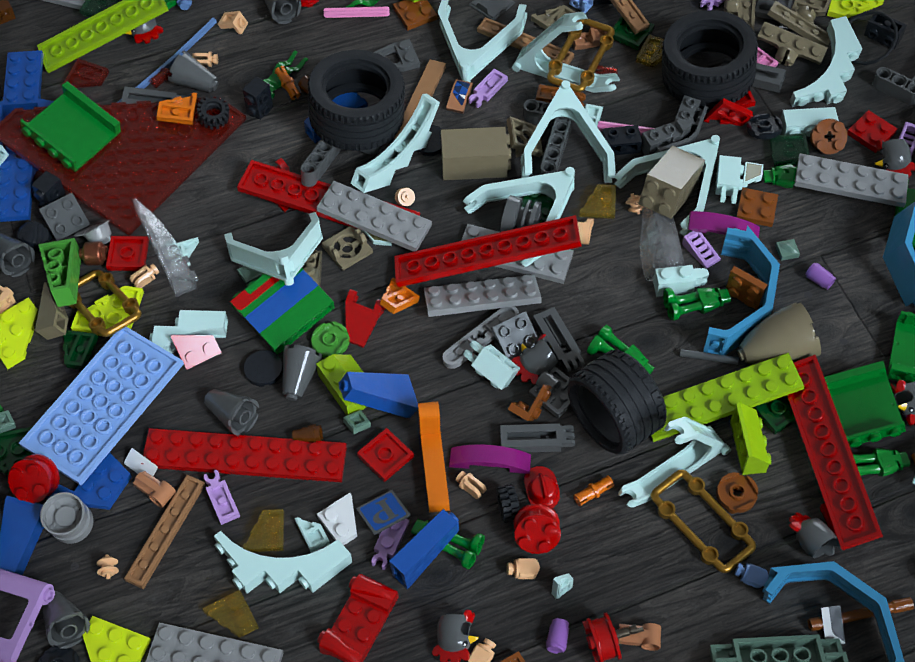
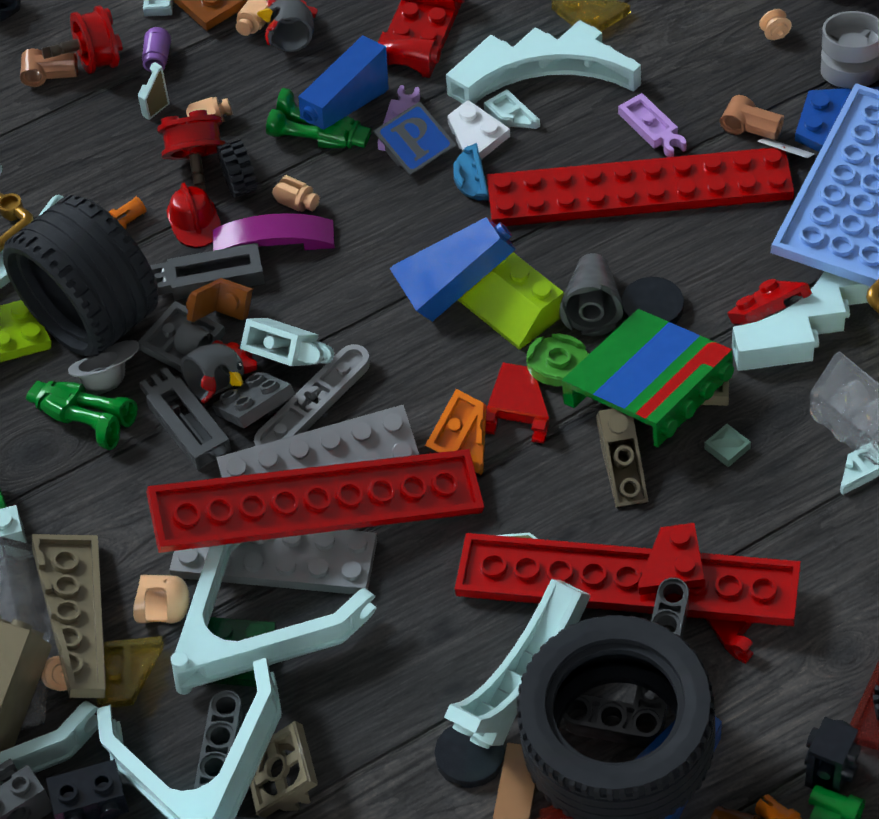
camera: 175 degrees right, 5 degrees down
medium nougat tile [124,475,205,589] -> none
dark grey cone [204,389,259,436] -> none
light aqua piece [224,212,323,286] -> none
clear yellow wing [243,509,284,552] -> none
reddish brown cone [292,424,323,443] -> none
light grey plate [317,181,432,252] -> none
dark tan piece [322,226,373,271] -> none
red plate [357,428,414,482] -> none
light nougat wheel [395,188,415,206] -> none
orange beam [418,401,450,513] -> none
dark tan brick [441,127,511,180] -> none
dark grey wheel [501,195,541,232] -> none
none -> dark tan wing [31,534,106,698]
none -> dark azure plate [453,143,489,200]
none -> red wing [638,523,705,595]

